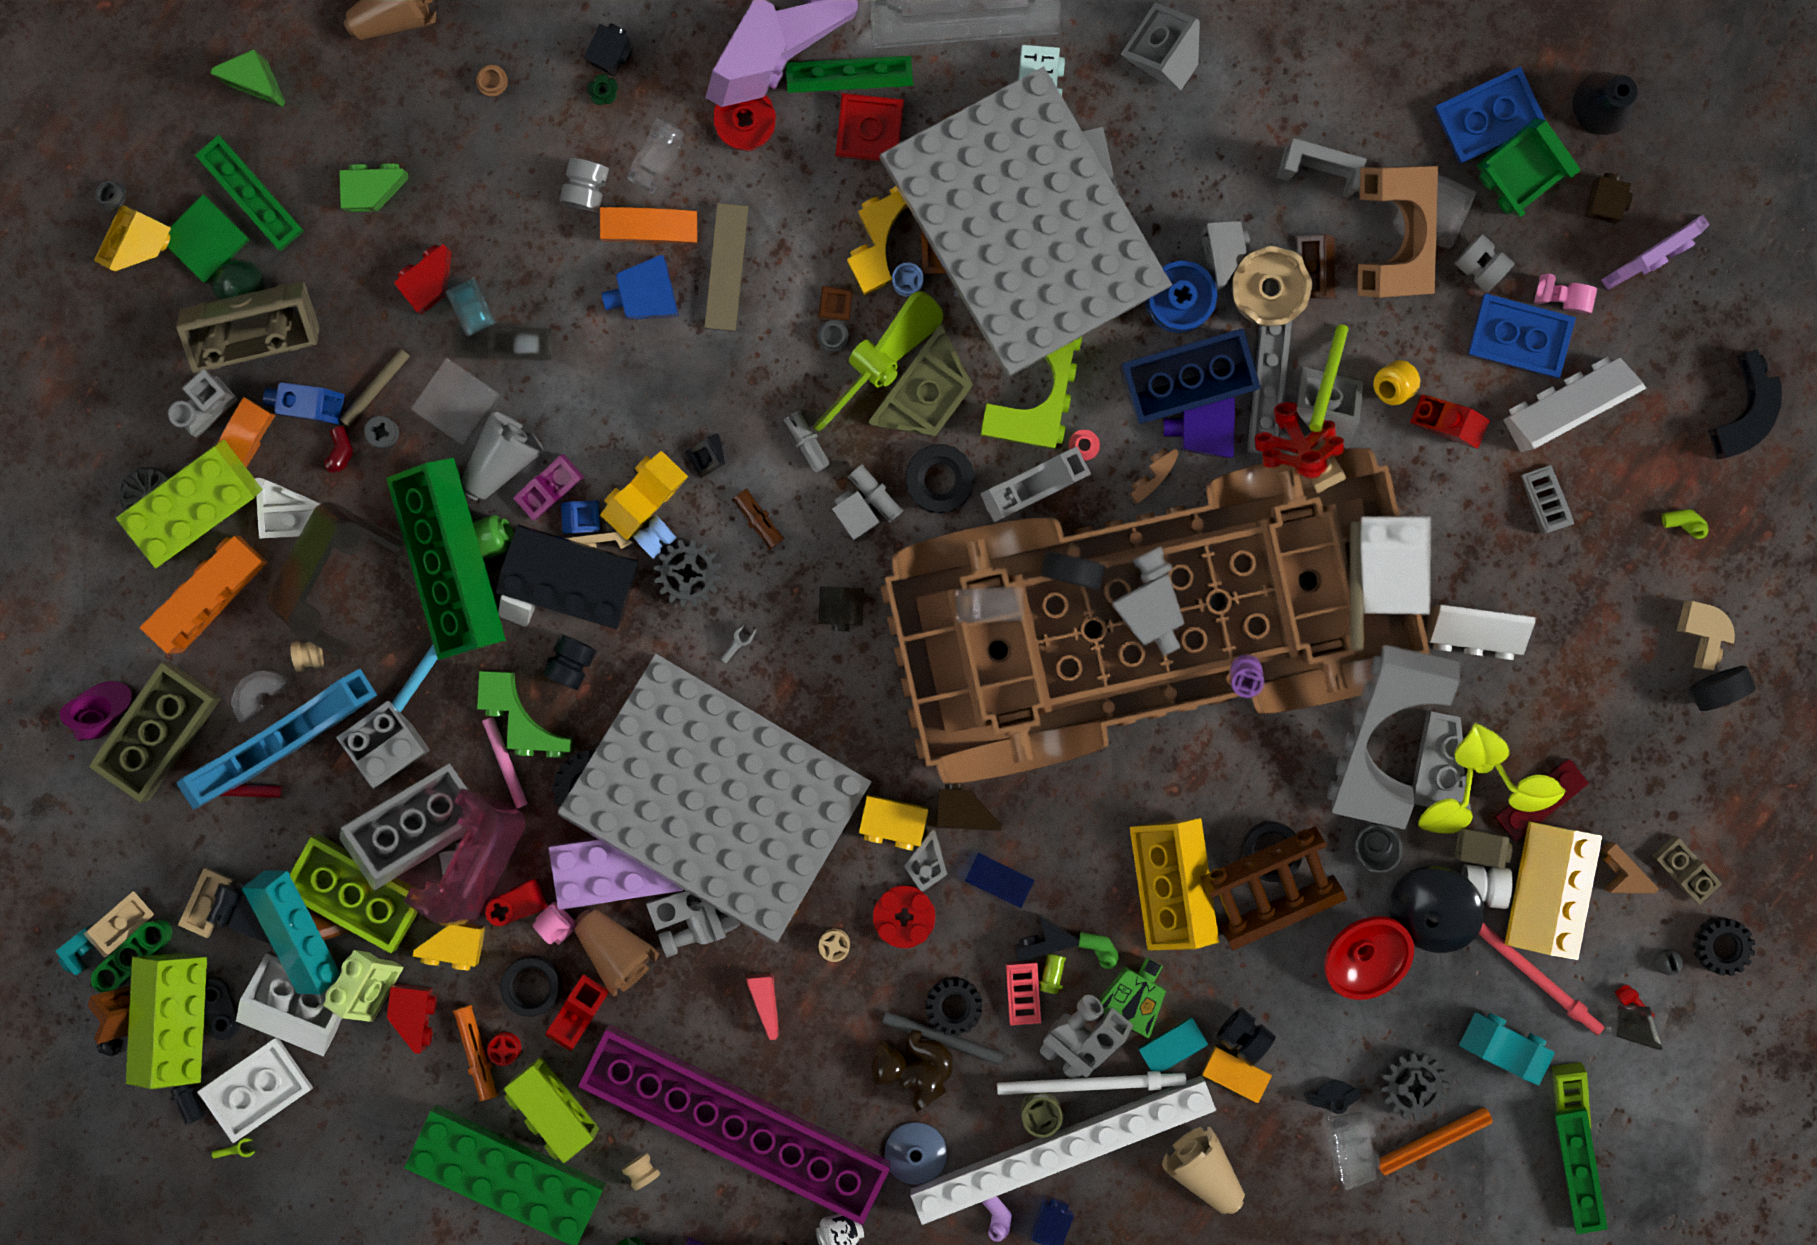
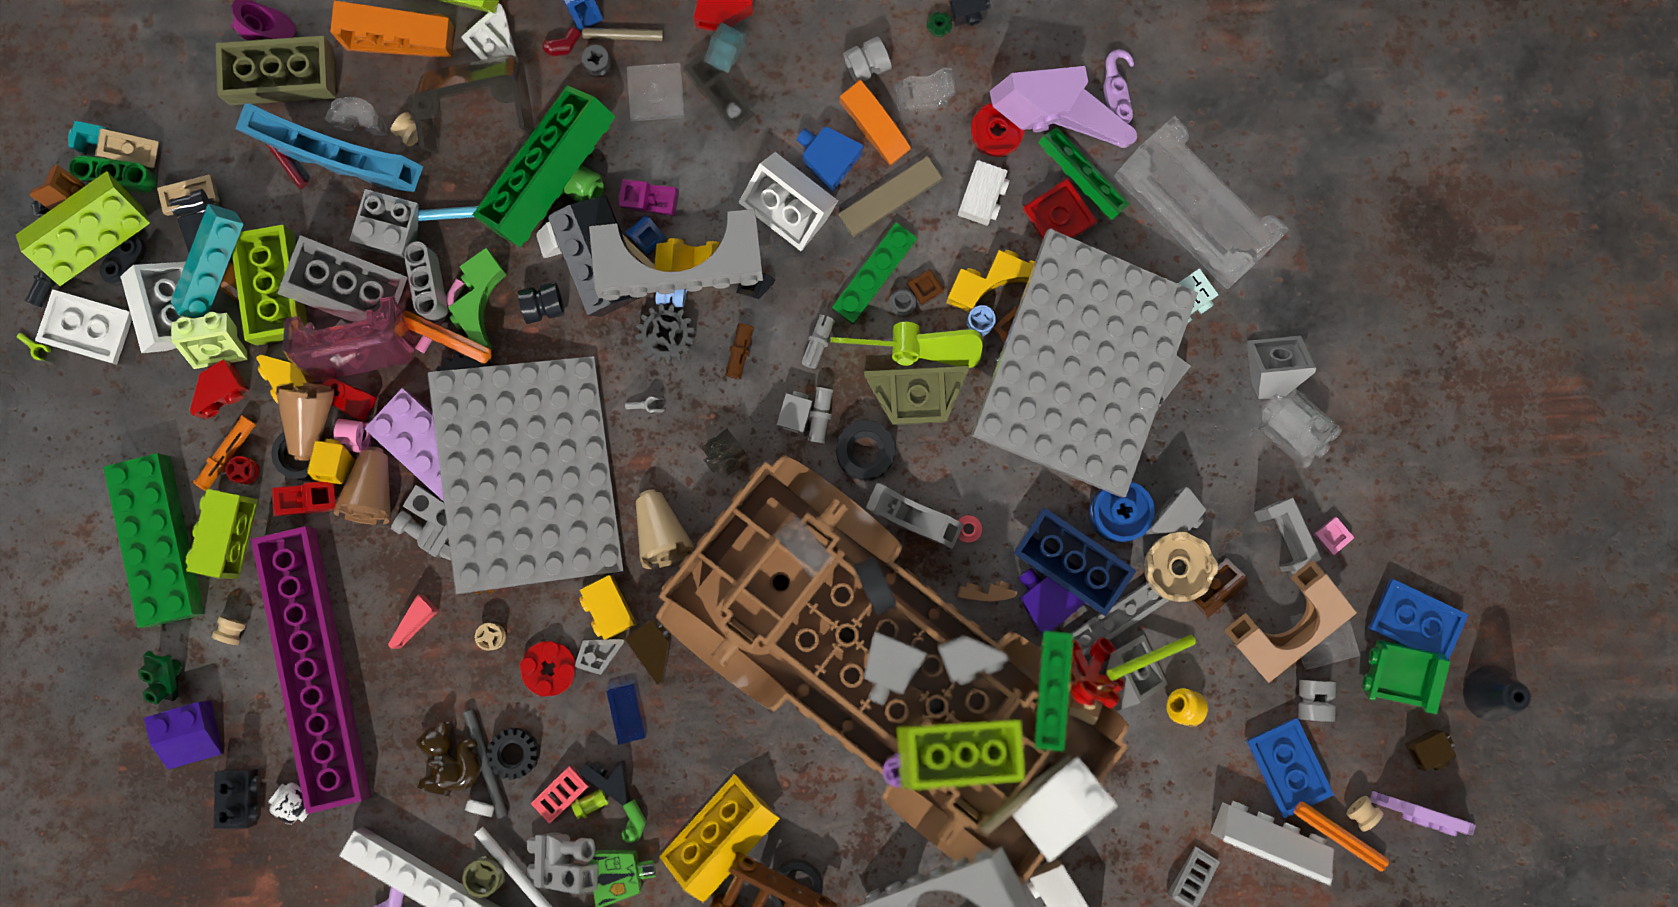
camera: 50 degrees right, 5 degrees down
light grey cone [461,411,543,500] -> none
sand blue dish [885,1122,947,1185] -> none
lime arch [980,337,1082,450] -> none
light grey wheel [1133,546,1172,584] -> none
red slope [1410,394,1490,449] -> none
bright pink leg [1534,274,1597,314] -> none
none -> medium nougat cone [276,383,334,460]
none -> yellow slope [308,439,356,484]
none -> orange axle [399,311,492,363]
none -> light grey beam [404,241,448,323]
none -> white tile [465,799,495,817]
none -> light grey arch [589,209,763,300]
none -> tan cone [636,489,695,569]
none -> white slope [738,152,838,251]
none -> green plate [832,223,917,325]
none -> lime brick [897,720,1025,789]
none -> light grey slope [937,635,1007,684]
none -> white brick [958,160,1010,226]
none -> green plate [1034,631,1073,751]
none -> clear cylinder [1258,389,1342,469]
none -> orange axle [1294,801,1389,871]
none -> bright pink tile [1313,517,1354,556]
none -> tan wheel [1346,796,1383,831]

